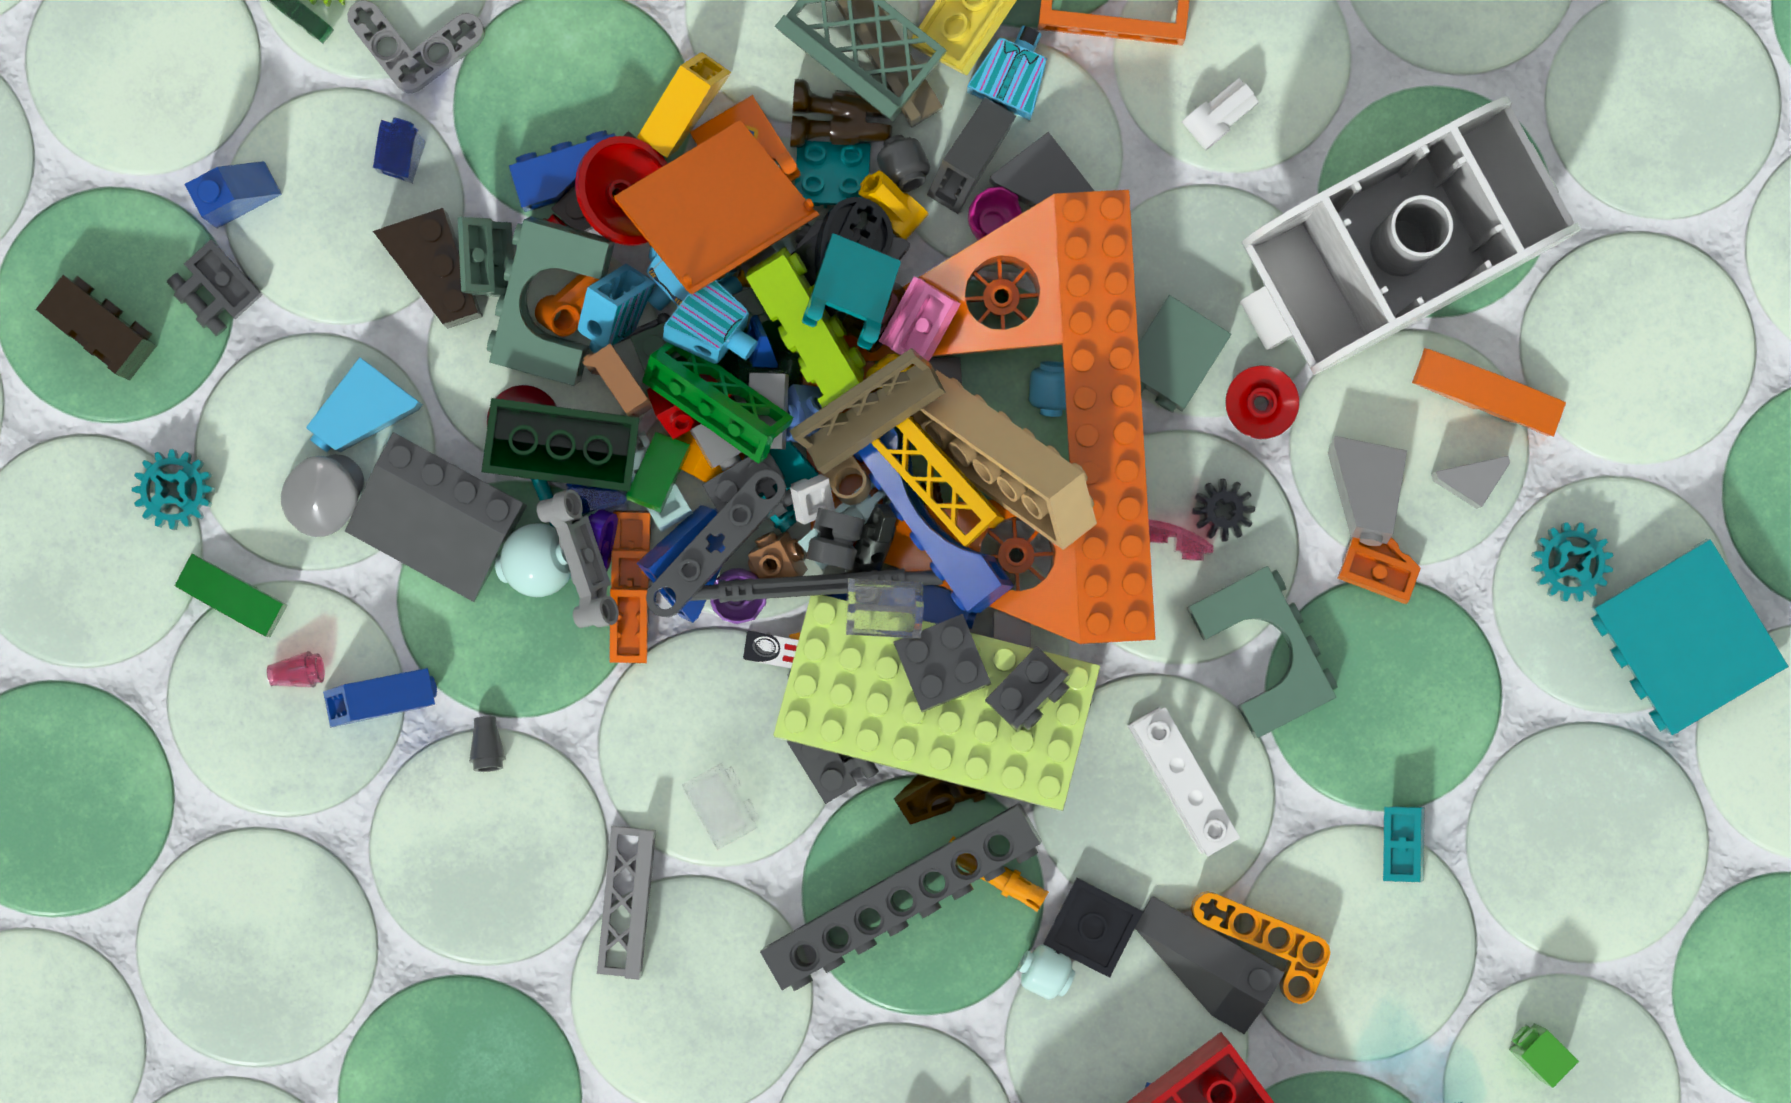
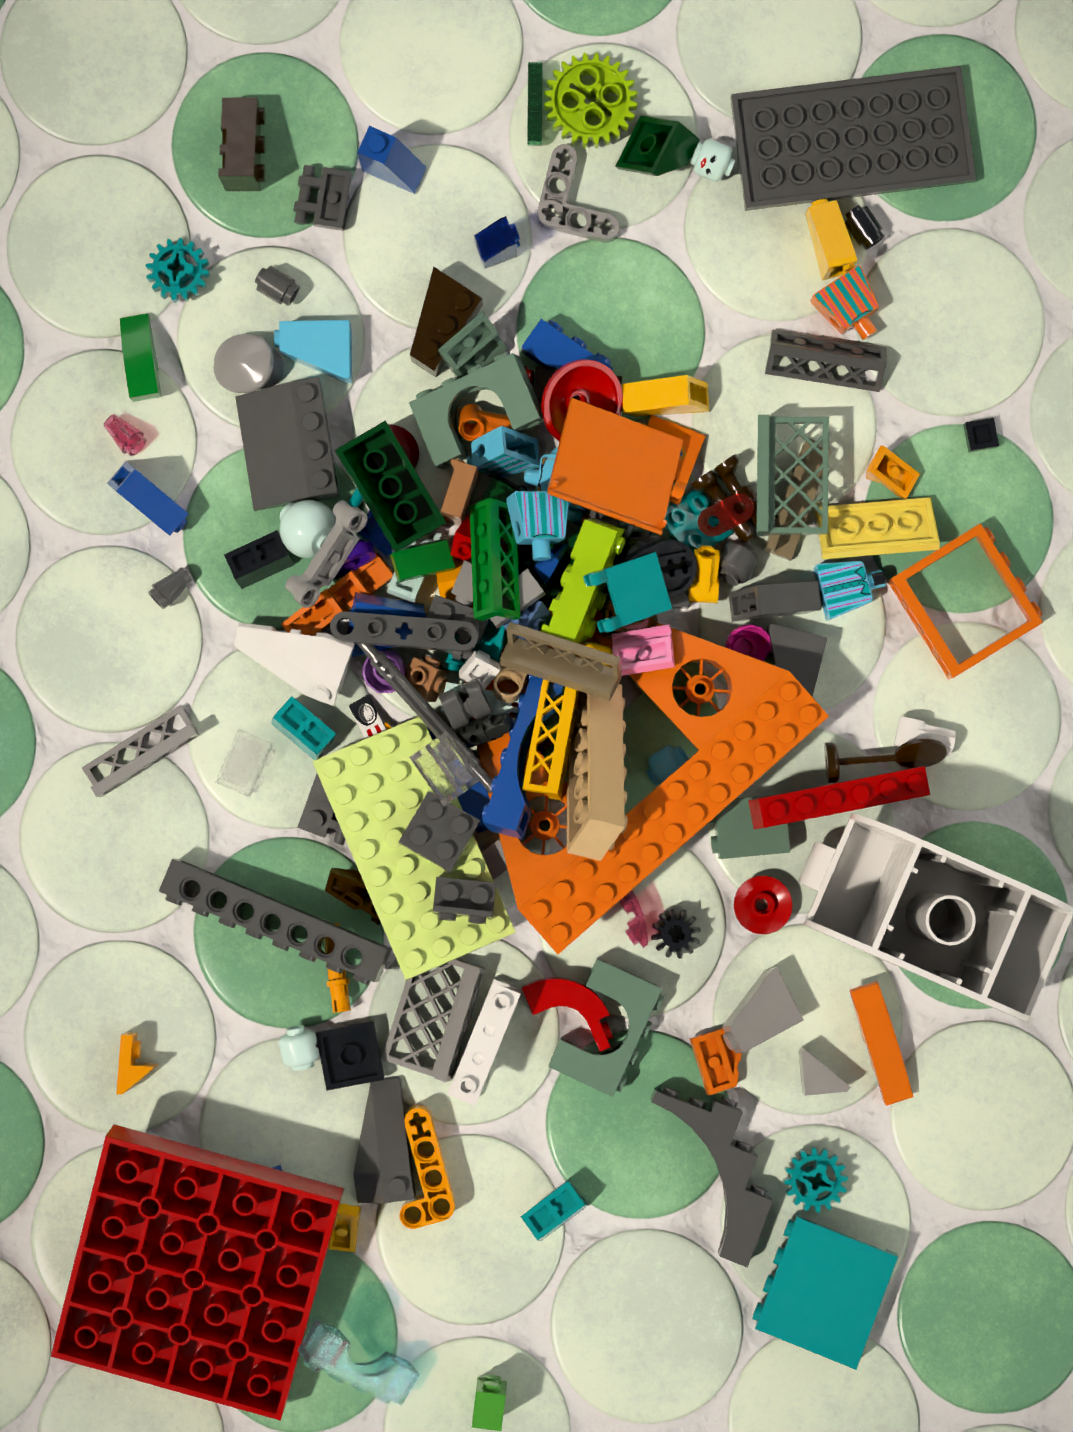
camera: 55 degrees right, 0 degrees up
none -> black hinge [224,530,294,589]
none -> white wedge [234,623,354,706]
none -> dark grey brick [255,265,300,306]
none -> teal hinge [271,696,336,760]
none -> yellow slope [328,1204,361,1253]
none -> light grey fence [382,959,486,1082]
none -> red arch [522,977,613,1051]
none -> dark grey arch [650,1086,773,1268]
none -> clear red plate [698,493,755,537]
none -> red brick [748,766,931,829]
none -> dark brown piece [824,739,947,783]

